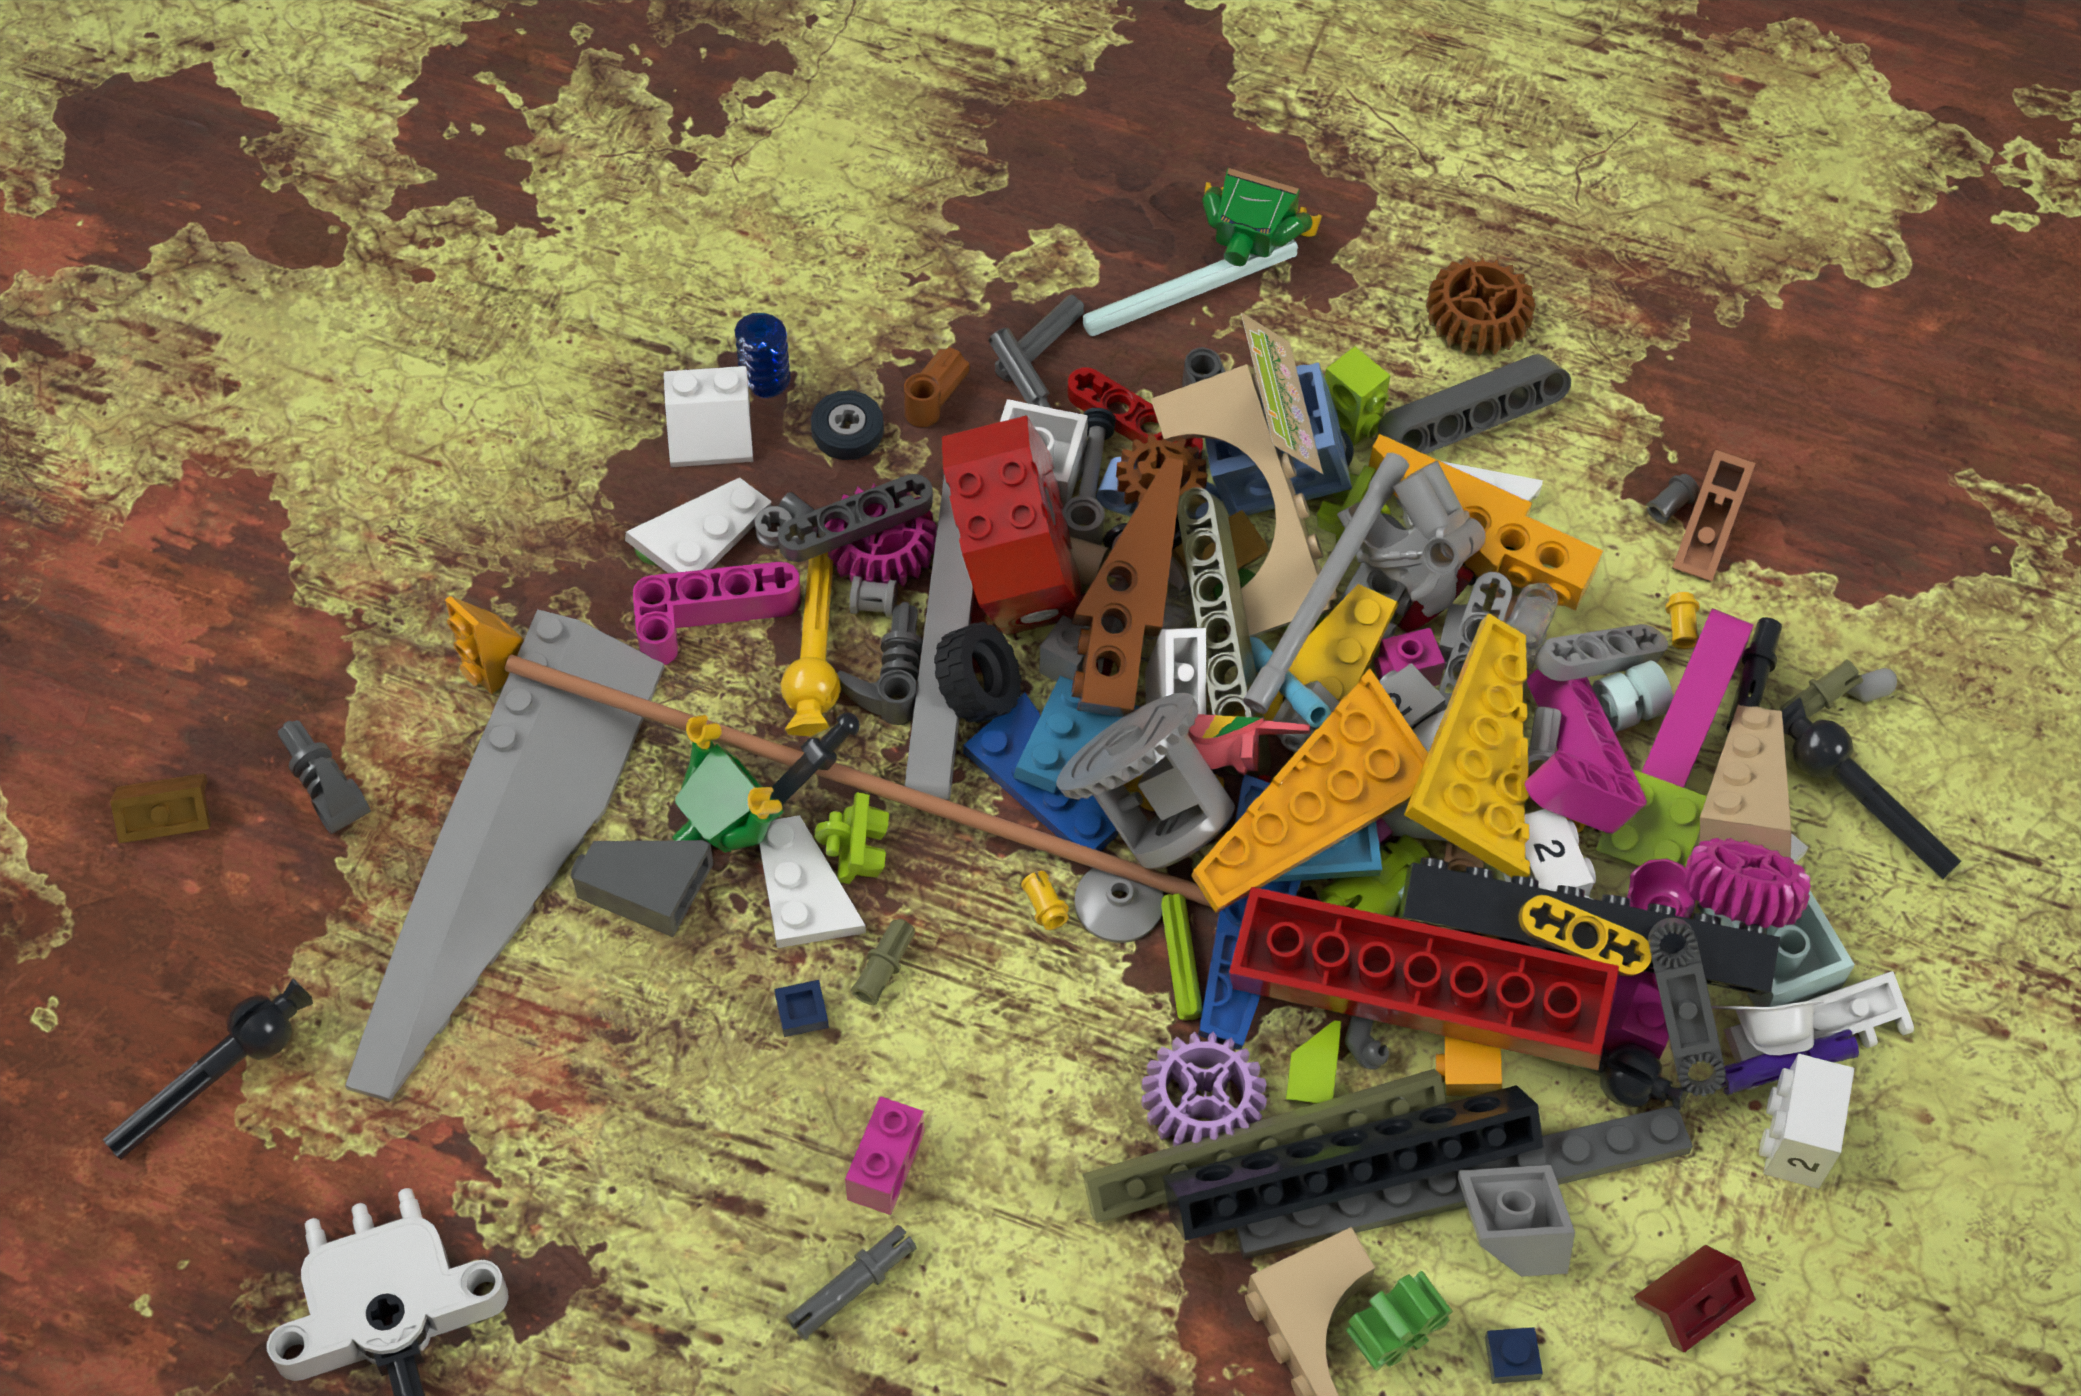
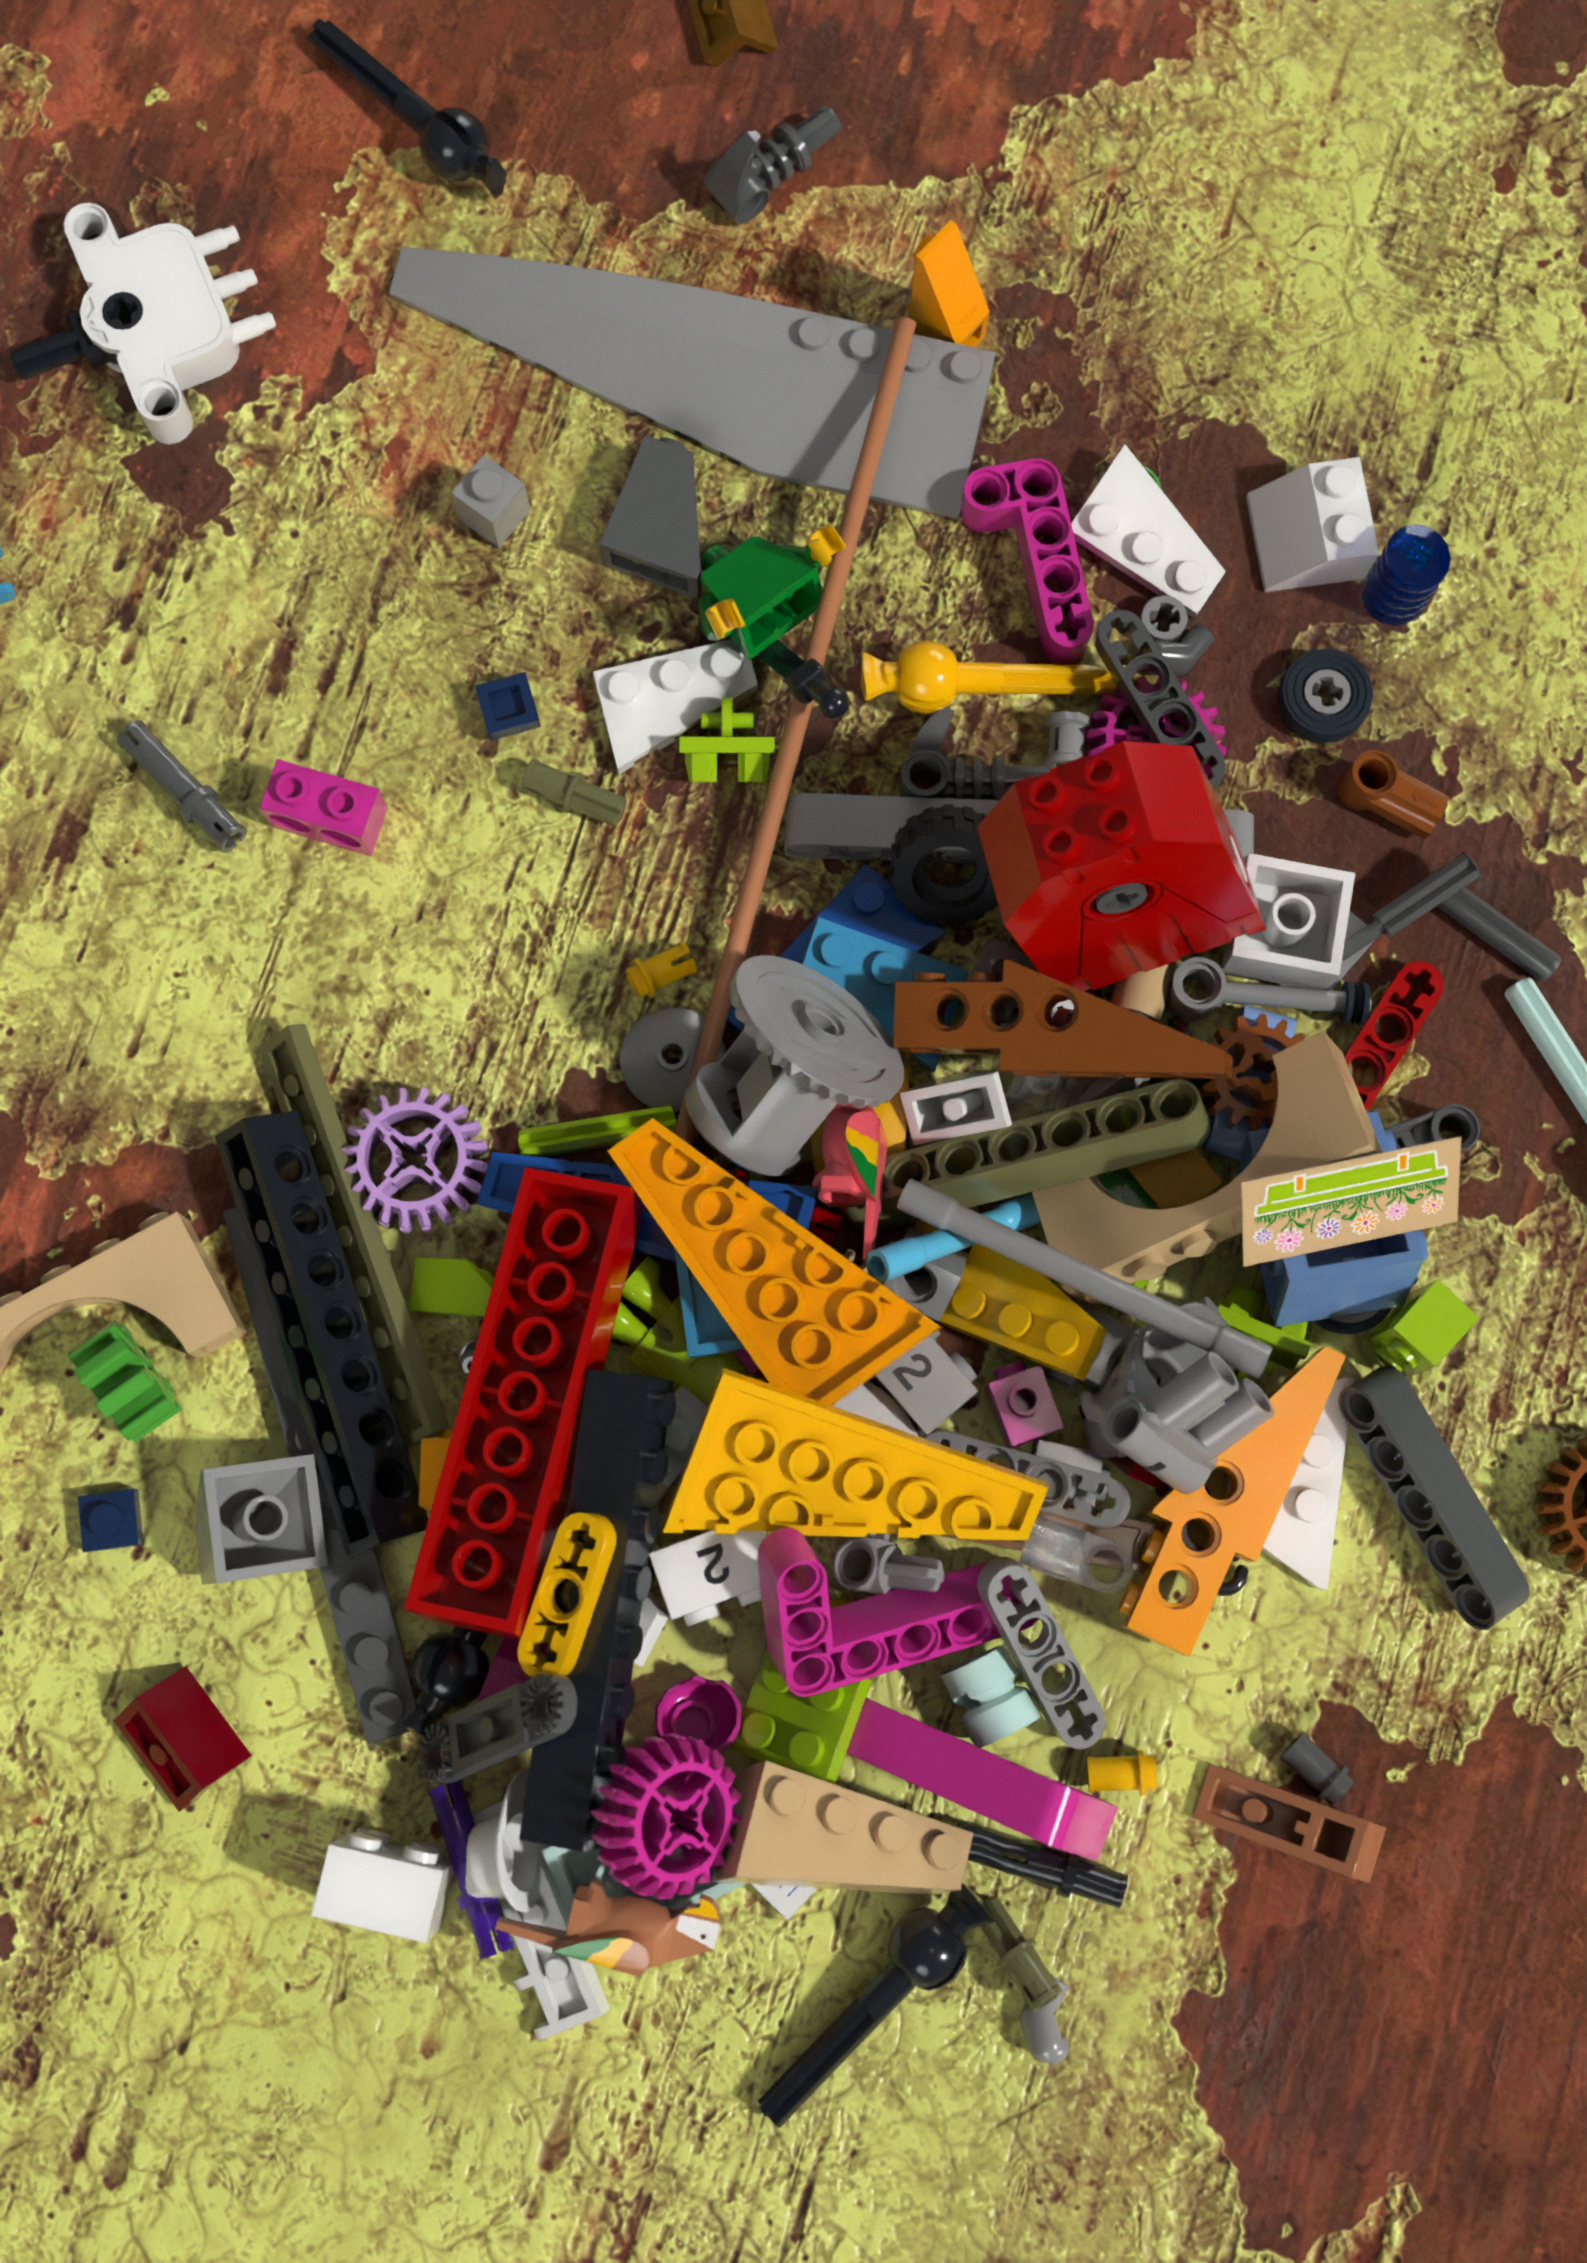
camera: 85 degrees right, 20 degrees up
none -> light grey brick [451,455,531,548]
none -> nougat animal [495,1879,722,1976]

